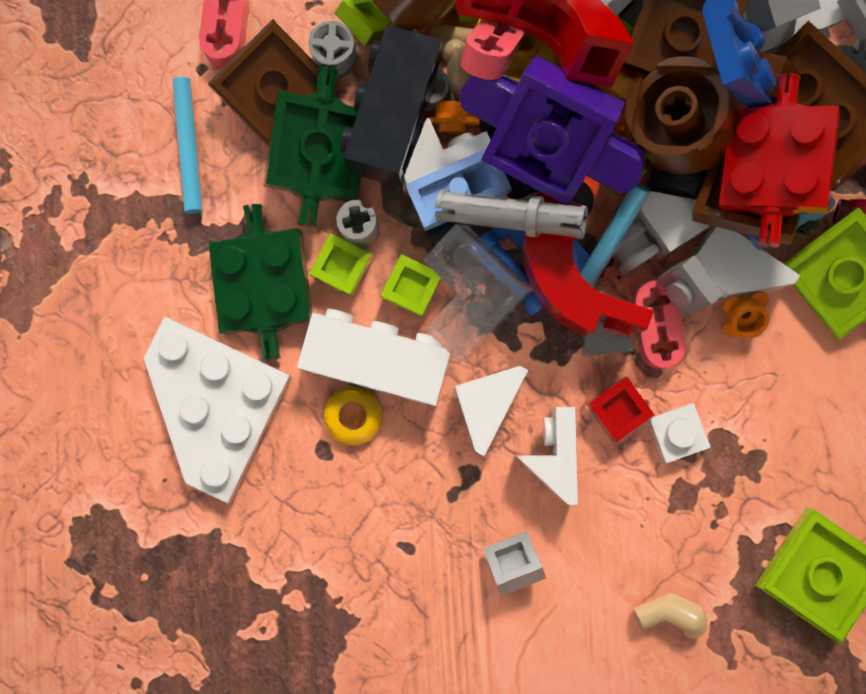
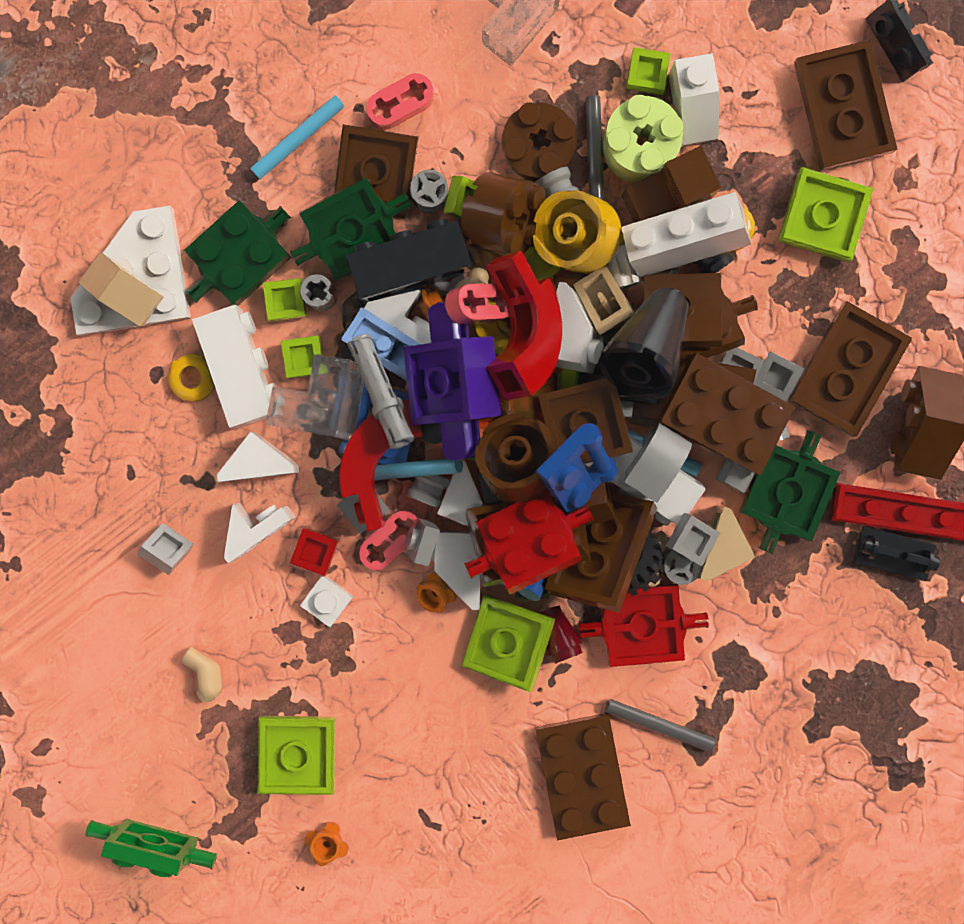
camera: 50 degrees right, 5 degrees up
none -> tan slope [78,252,164,327]

